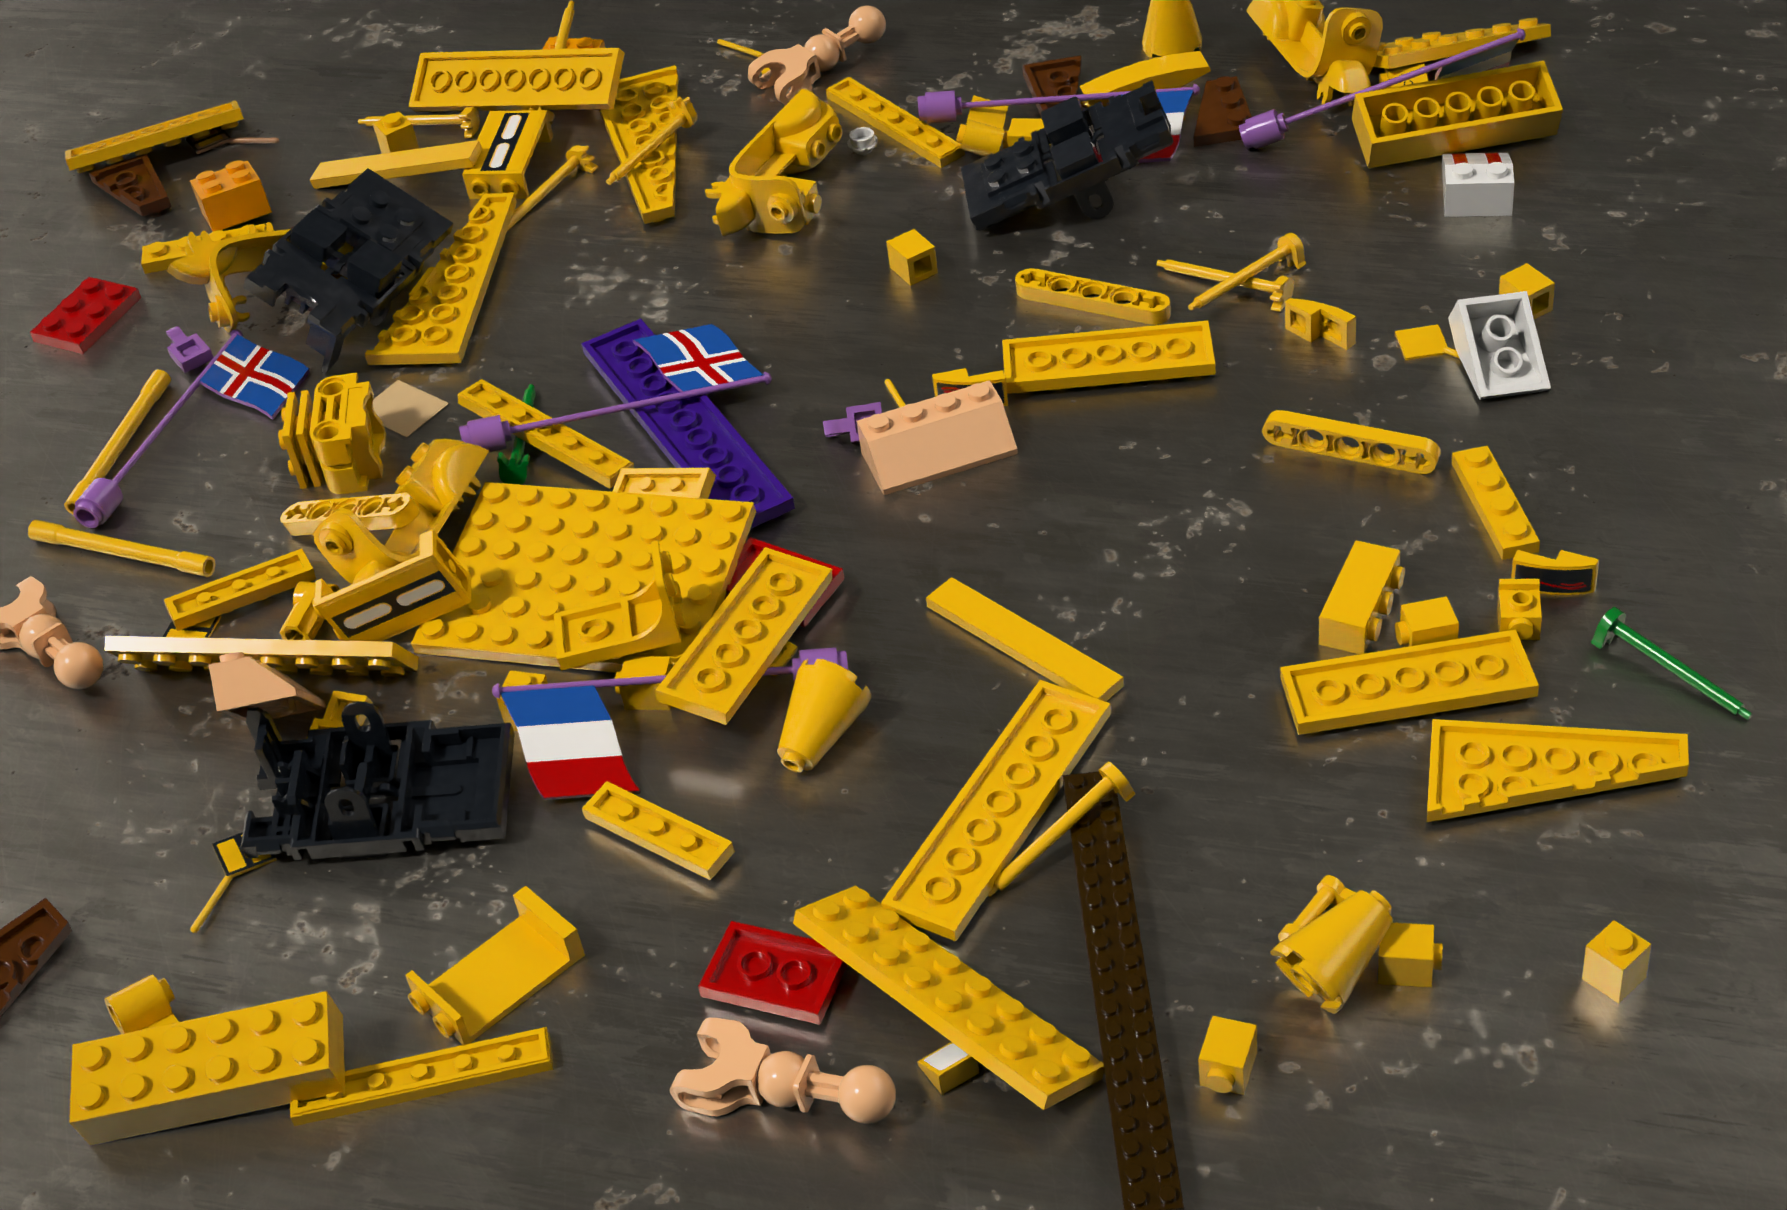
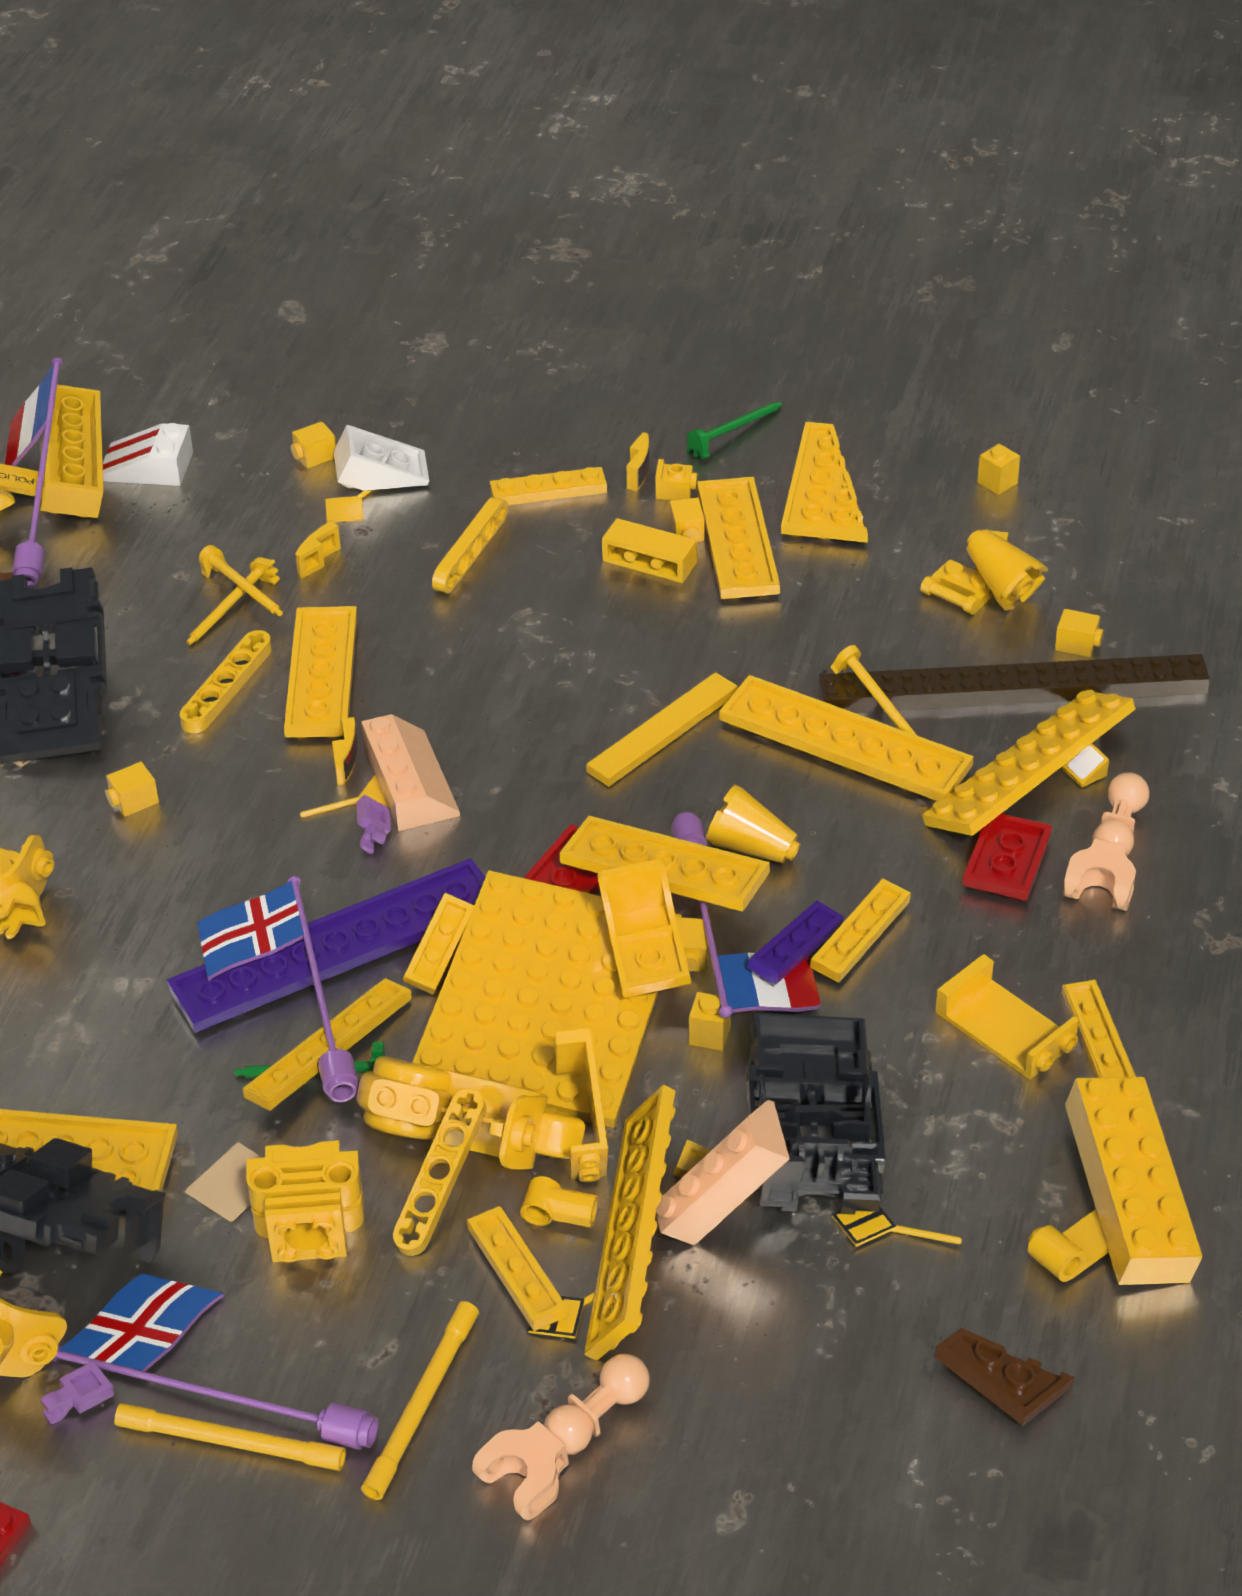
camera: 95 degrees left, 0 degrees up
none -> dark purple plate [747,900,845,985]

